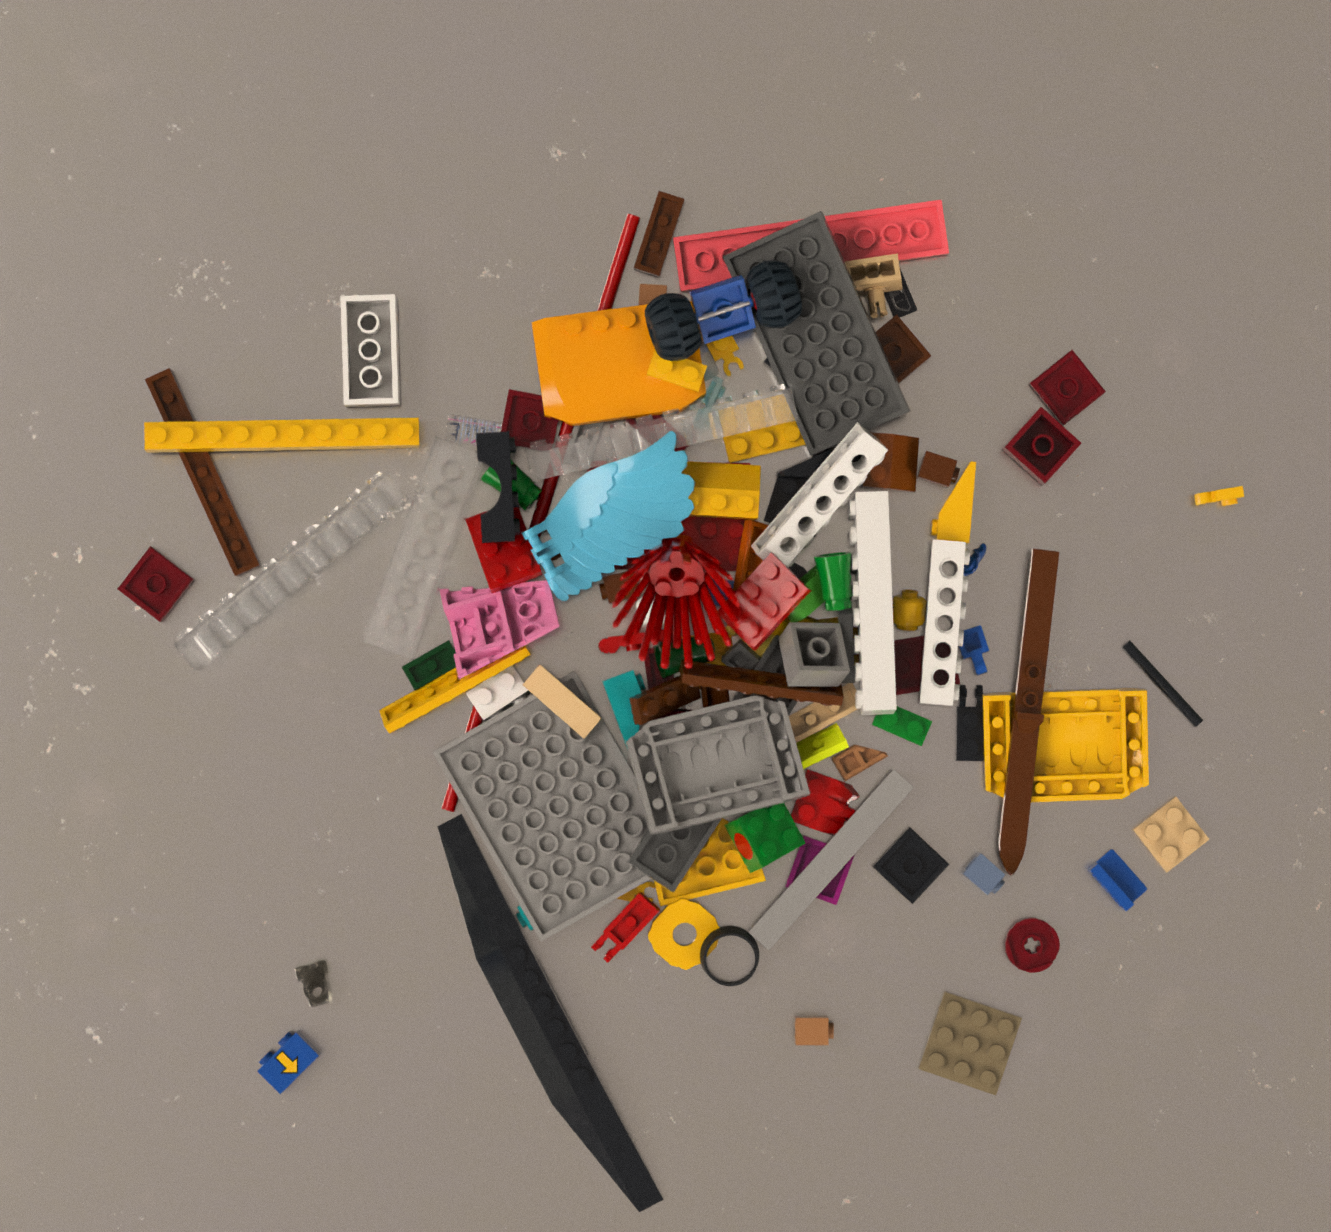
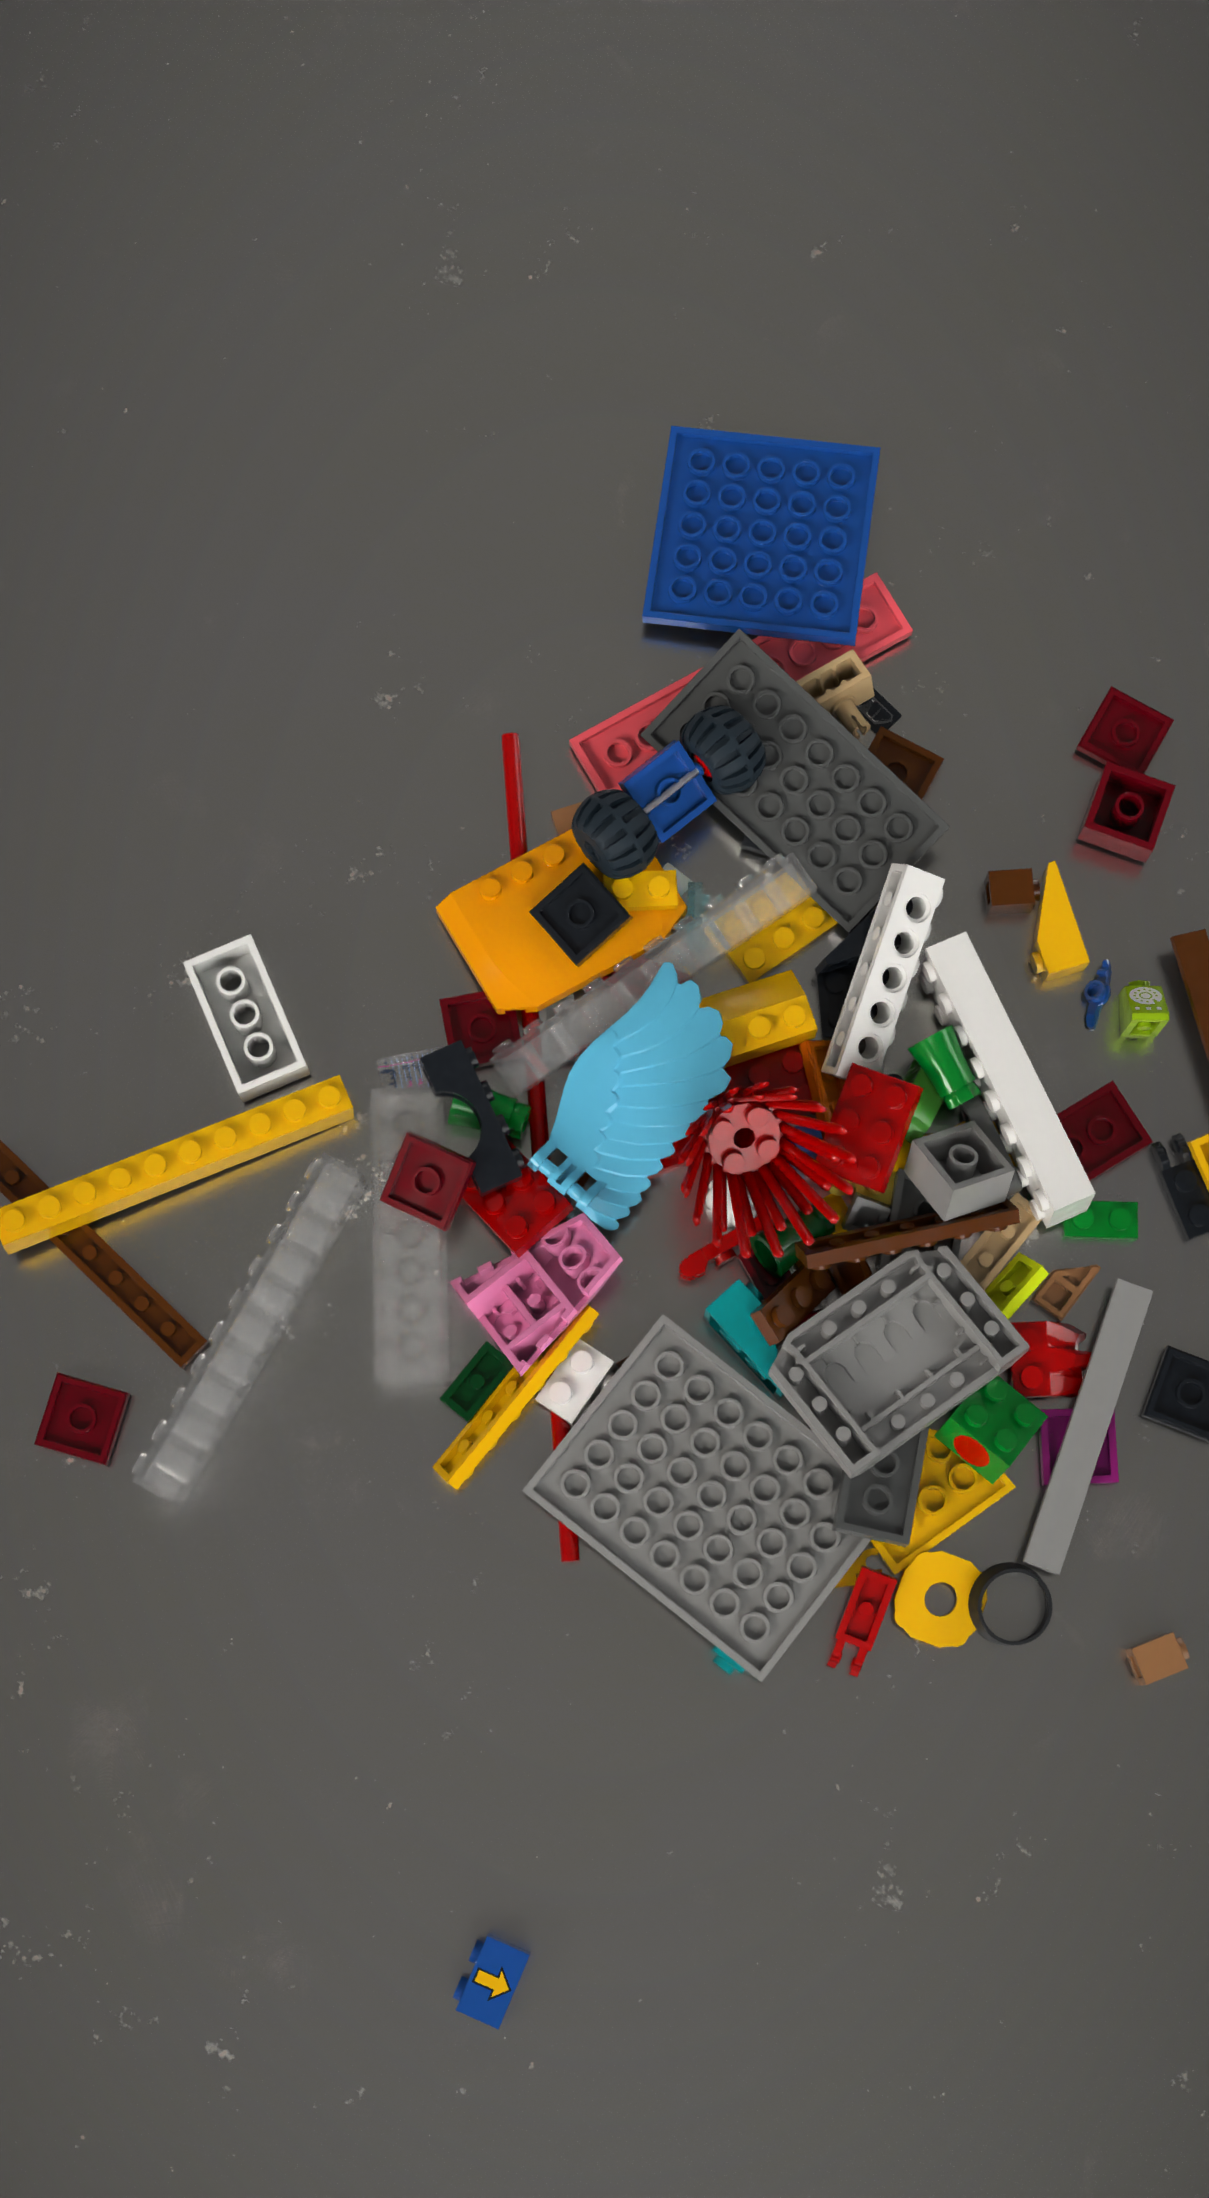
camera: 20 degrees left, 10 degrees down
clear smoke plate [294,961,330,1007] -> none
black wedge [438,814,663,1212] -> none
tan slope [523,664,602,739] -> none
reddish brown brick [599,571,641,604] -> none
reddish brown plate [634,191,685,277] -> none
yellow plate [706,335,744,377] -> none
dark orange slope [861,432,919,492] -> none
yellow head [892,589,927,631] -> none
white brick [919,539,970,706] -> none
blue plate [959,625,989,676] -> none
none -> dark red plate [380,1131,477,1231]
none -> black plate [529,863,633,967]
none -> blue plate [642,426,881,646]
none -> lime slope [1119,980,1169,1037]

